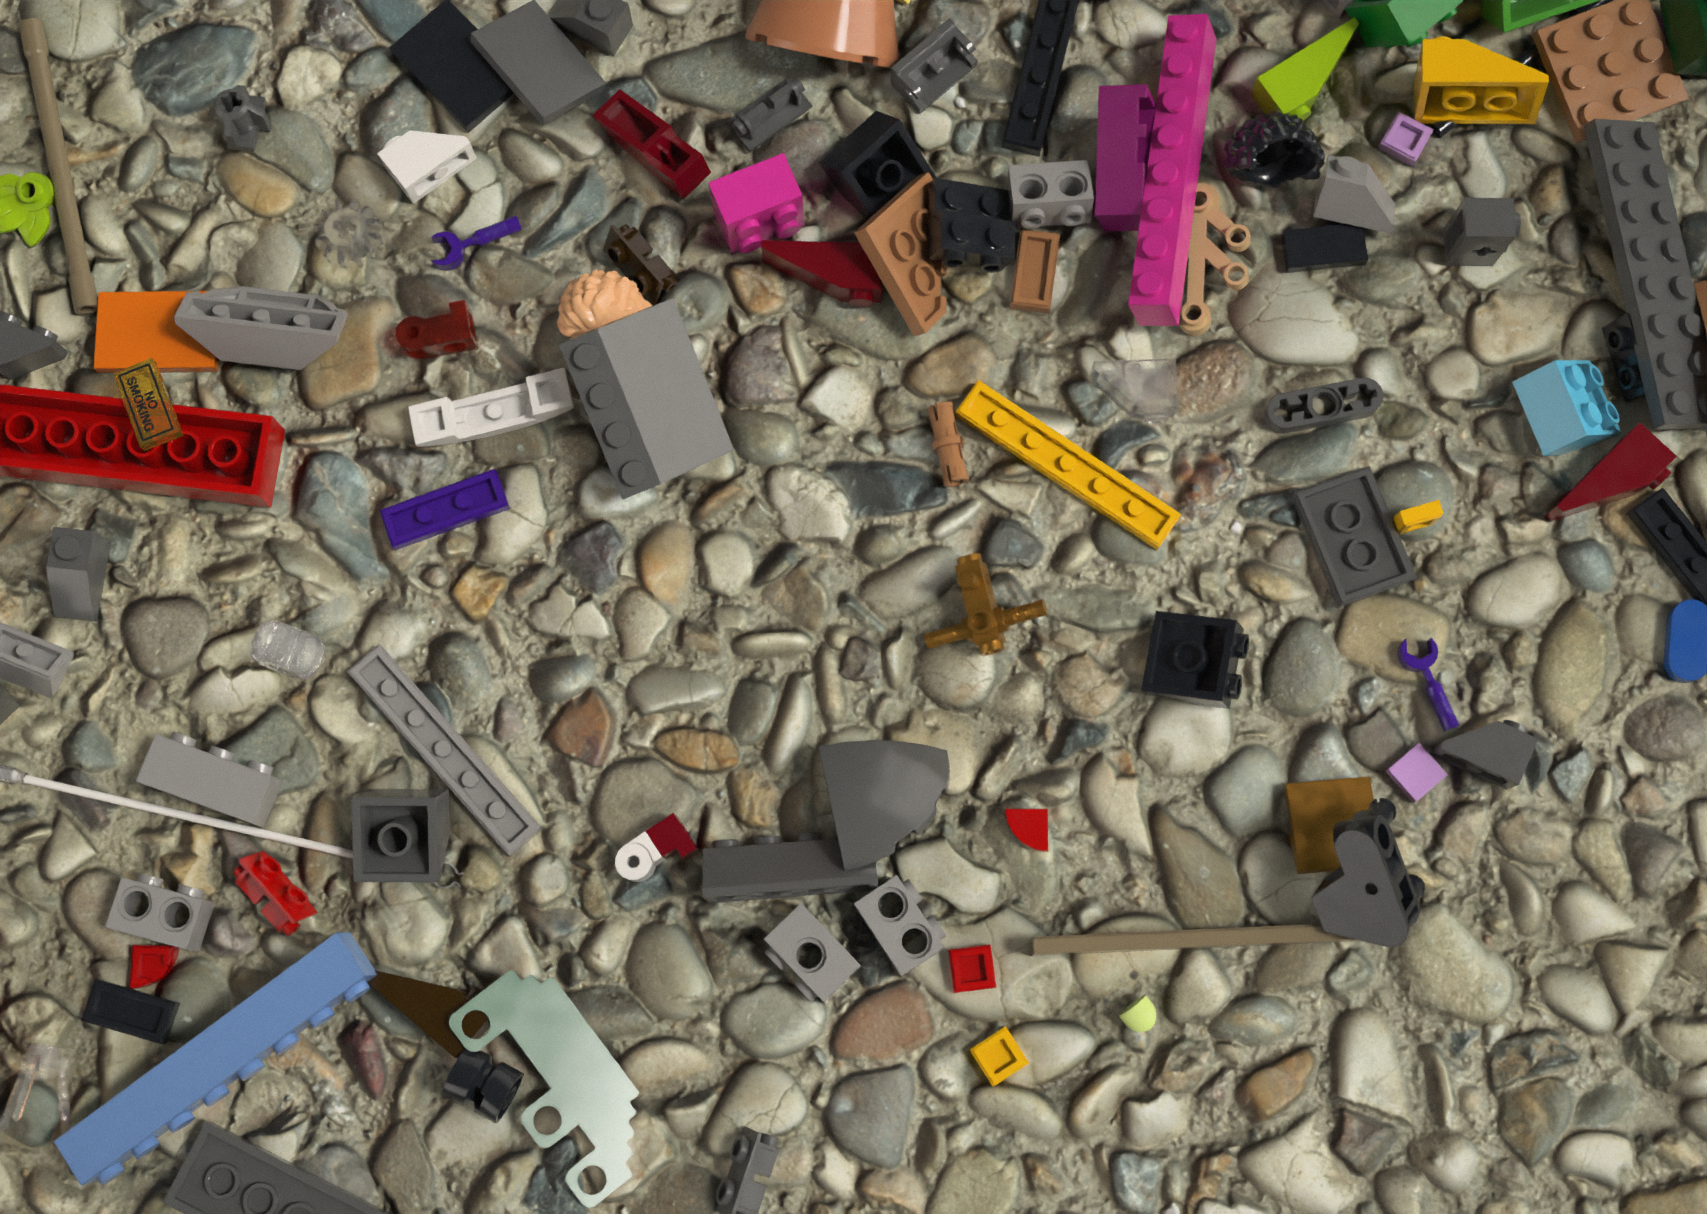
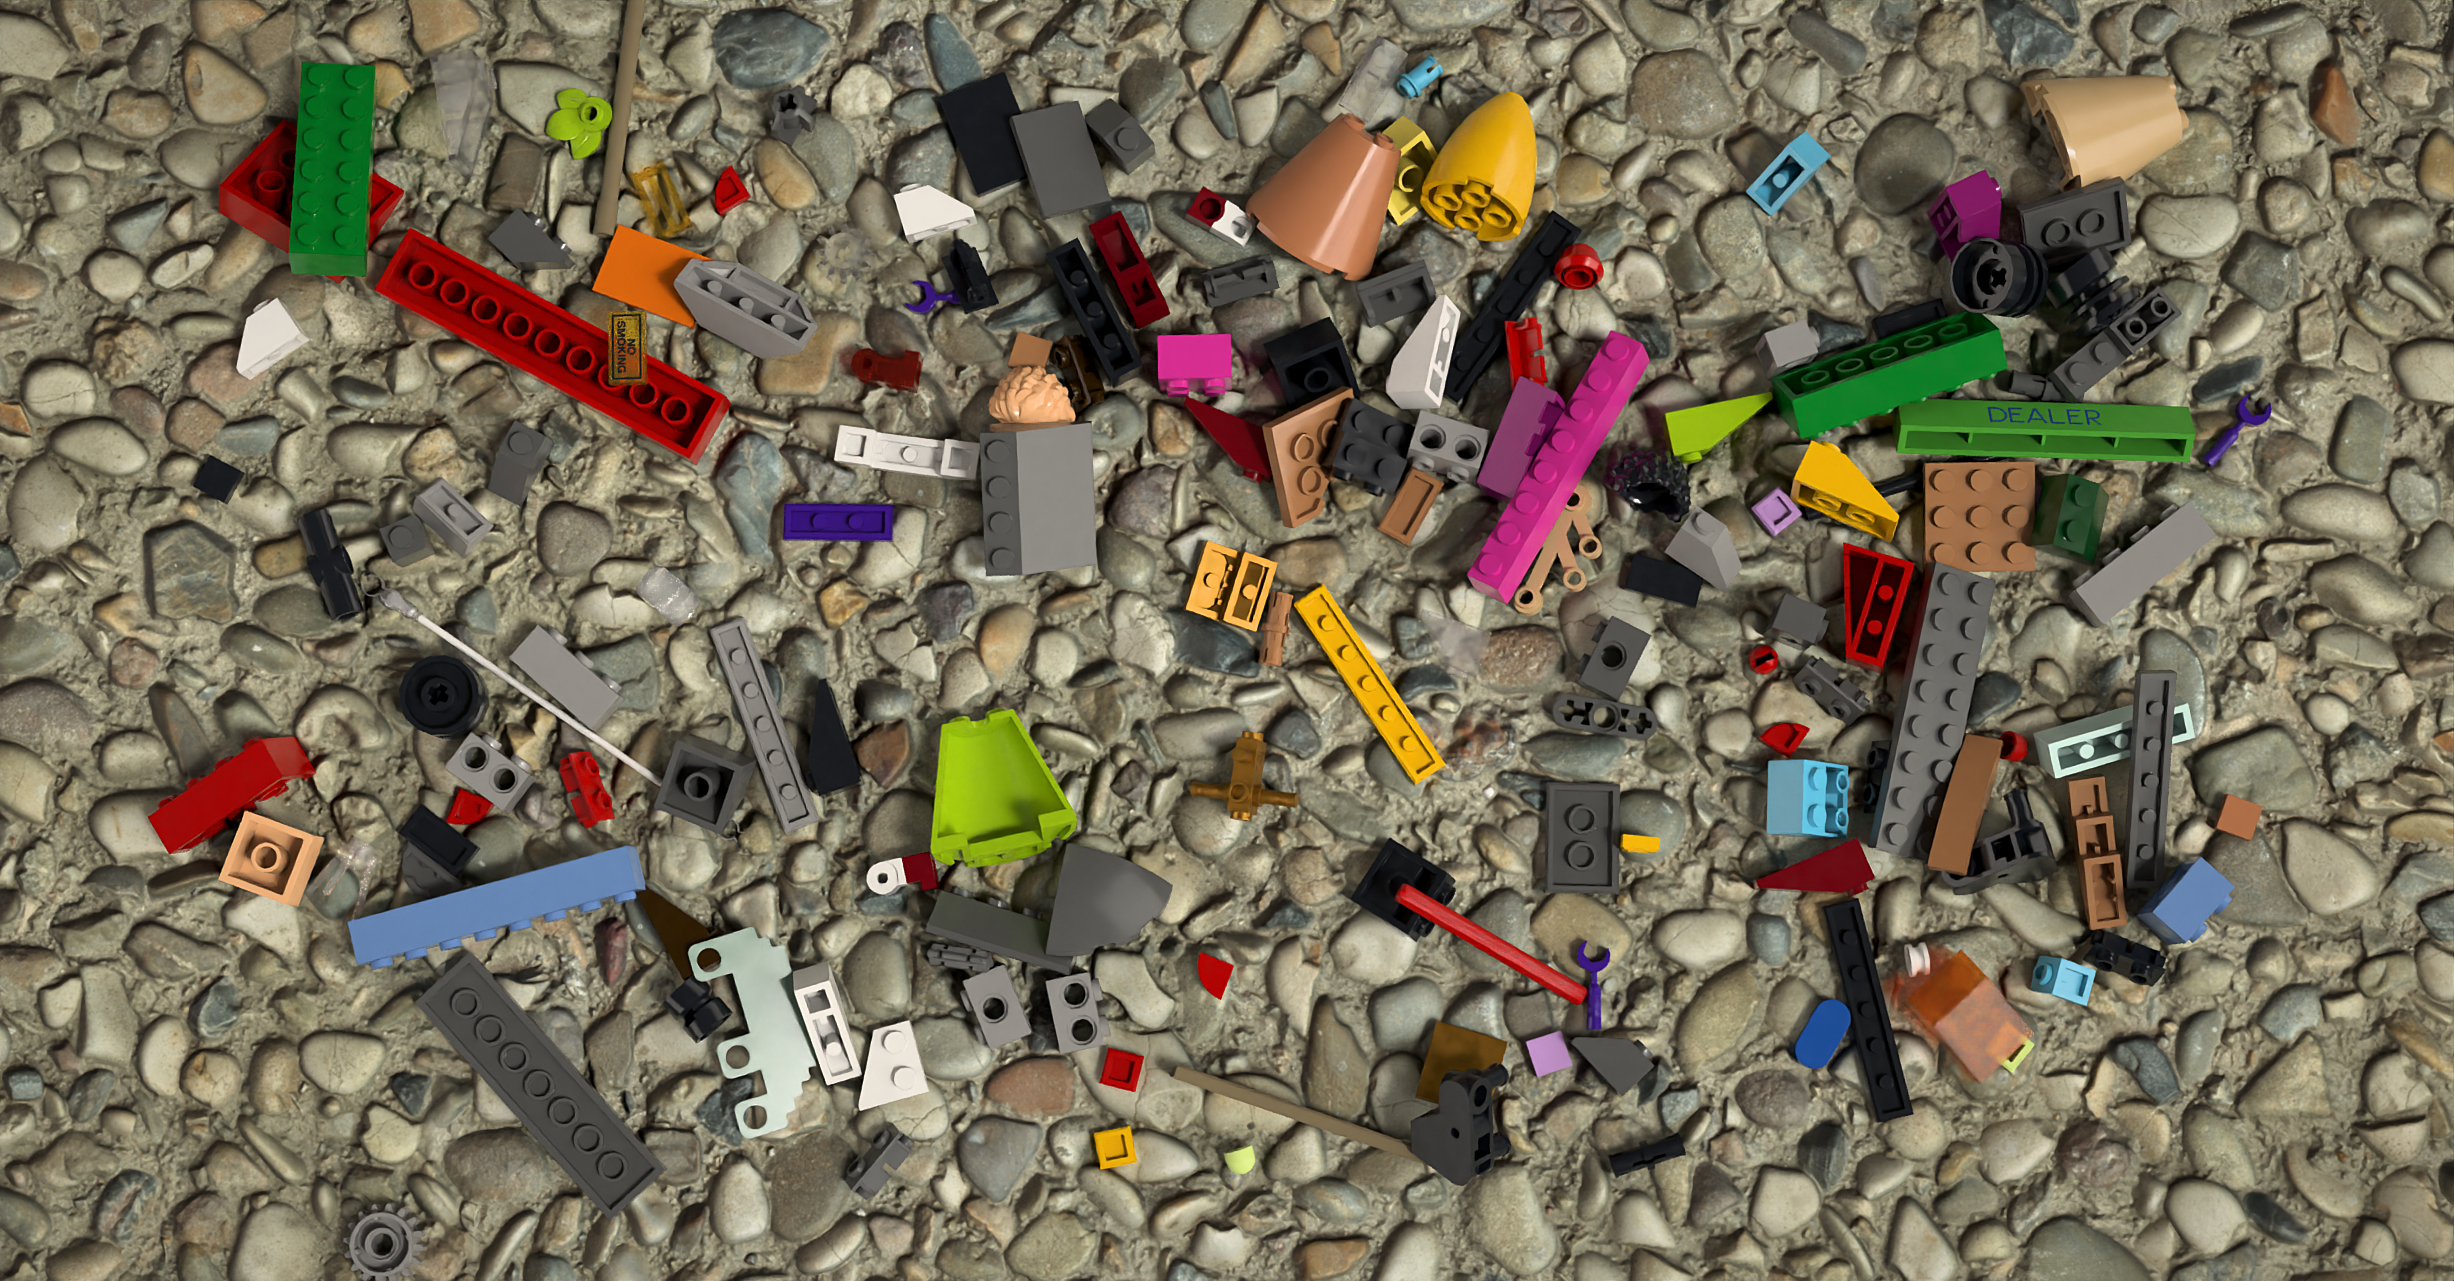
camera: 25 degrees right, 5 degrees up
none -> black wheel [399,655,489,739]
none -> dark grey tile [402,841,468,899]
none -> clear yellow tile [630,160,694,240]
none -> red tile [714,165,751,216]
none -> white slope [793,961,862,1085]
none -> black slope [805,678,865,799]
none -> white wing [858,1020,930,1111]
none -> dark grey axle [927,943,994,973]
none -> lime cone [930,708,1077,867]
none -> black hinge [941,239,999,314]
none -> medium nougat tile [1007,331,1054,369]
none -> black brick [1046,237,1145,389]
none -> slope [1182,540,1278,632]
none -> leg [1184,186,1258,248]
none -> white slope [1386,295,1461,409]
none -> red axle [1395,884,1587,1005]
none -> red hinge [1504,317,1548,392]
none -> dark grey brick [1575,615,1652,702]
none -> black pin [1608,1132,1686,1178]
none -> red hinge [1748,645,1778,675]
none -> red tile [1758,723,1810,760]
none -> dark grey hinge [1792,655,1870,726]
none -> red wedge [1843,542,1914,674]

